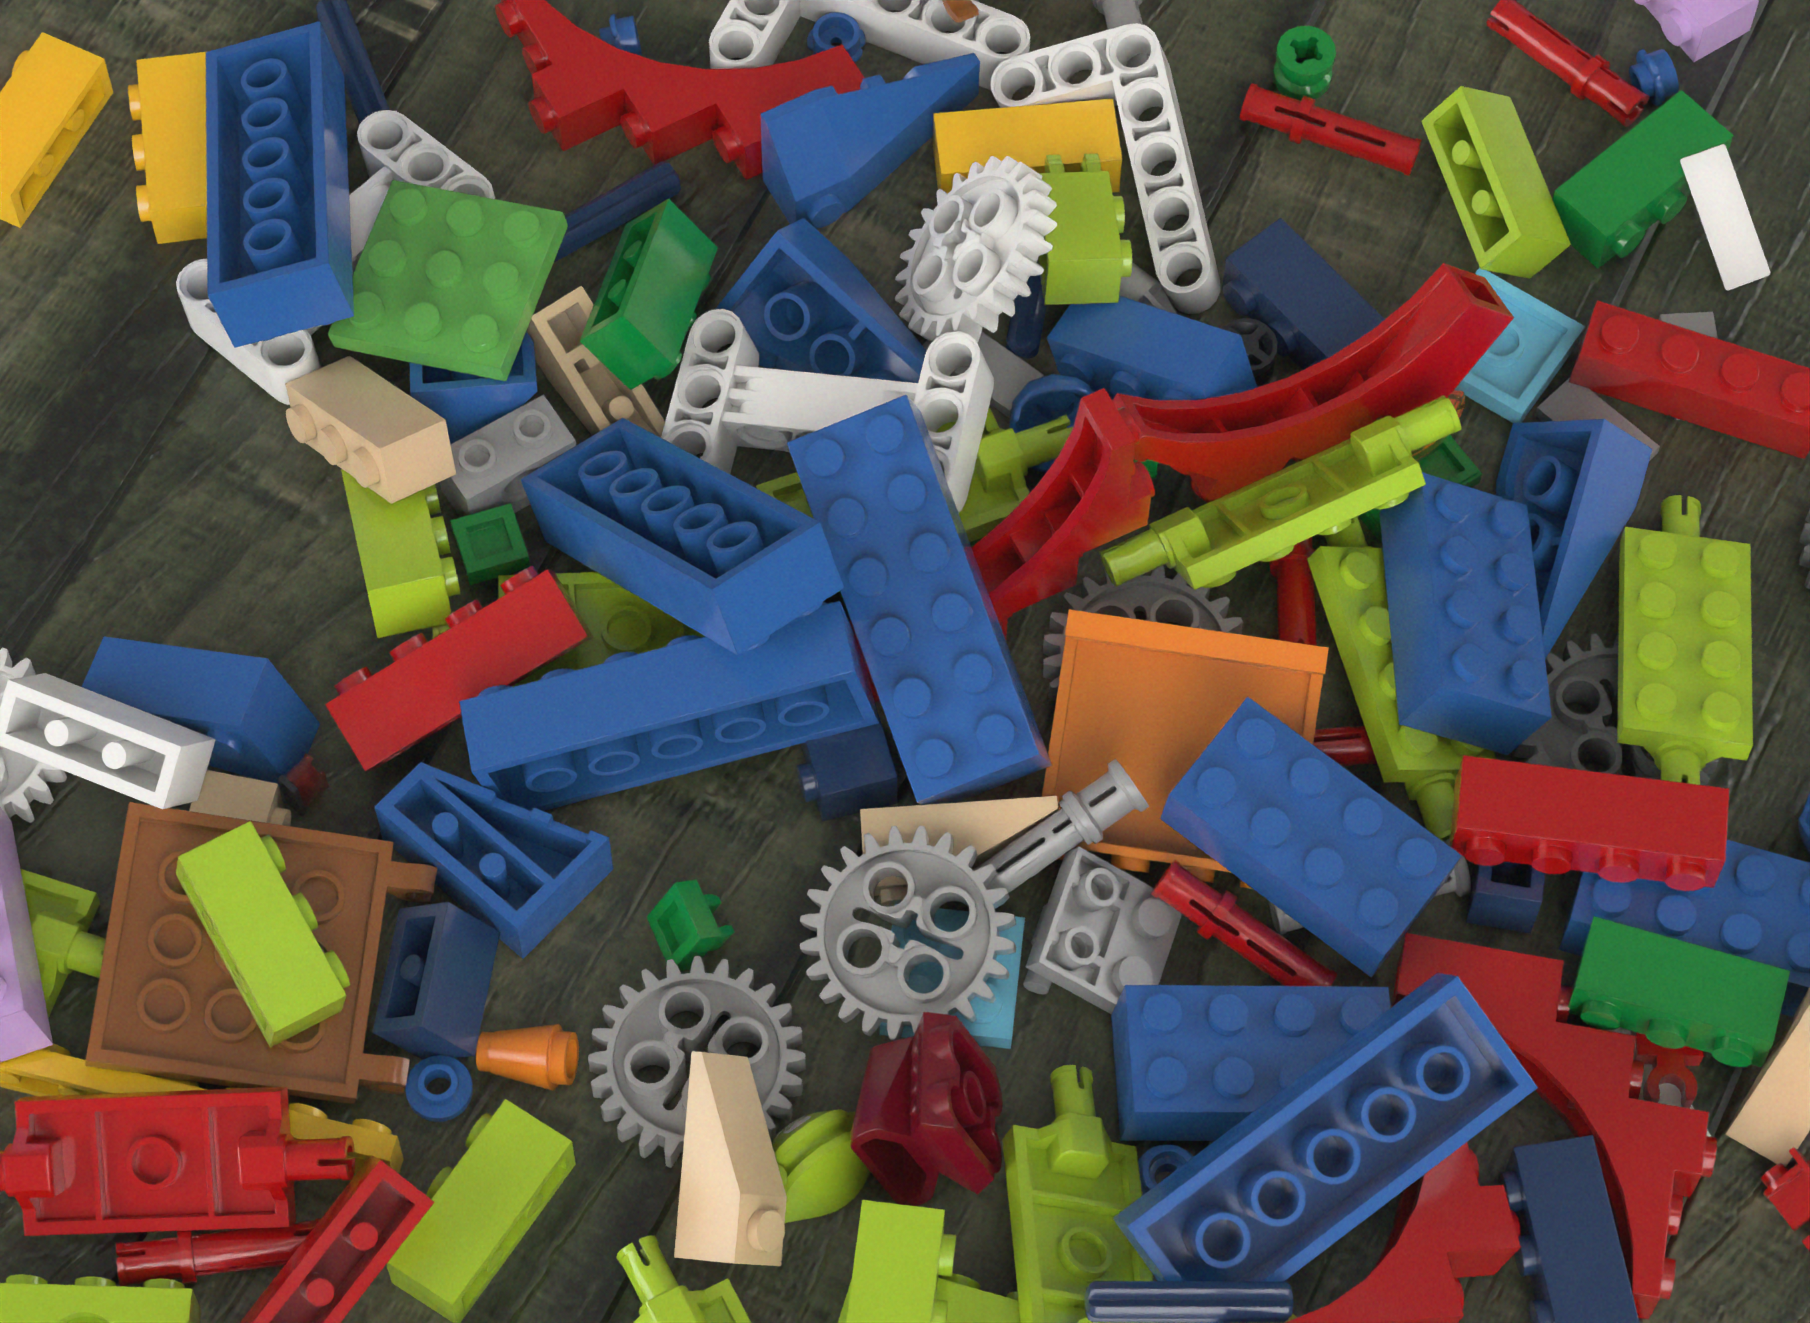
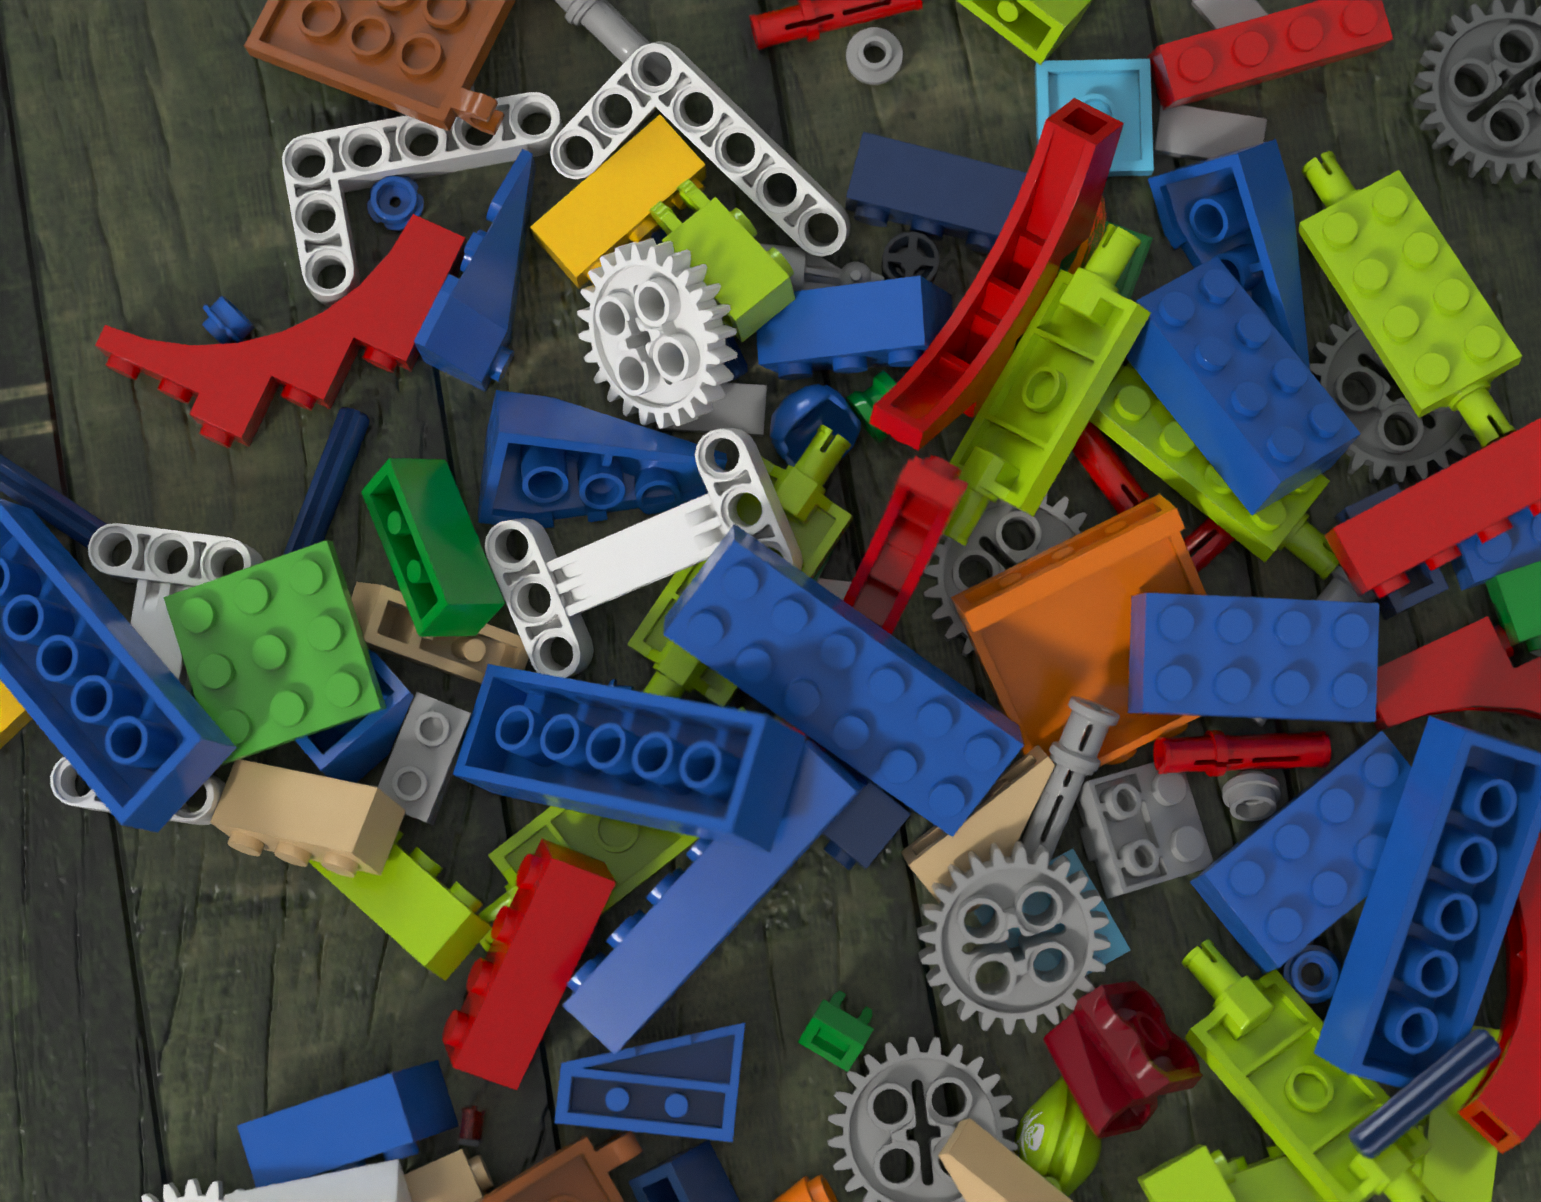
camera: 35 degrees left, 20 degrees up
green tile [450,503,530,585] -> none
none -> light grey plate [846,27,903,85]
none -> light grey plate [1222,770,1281,821]

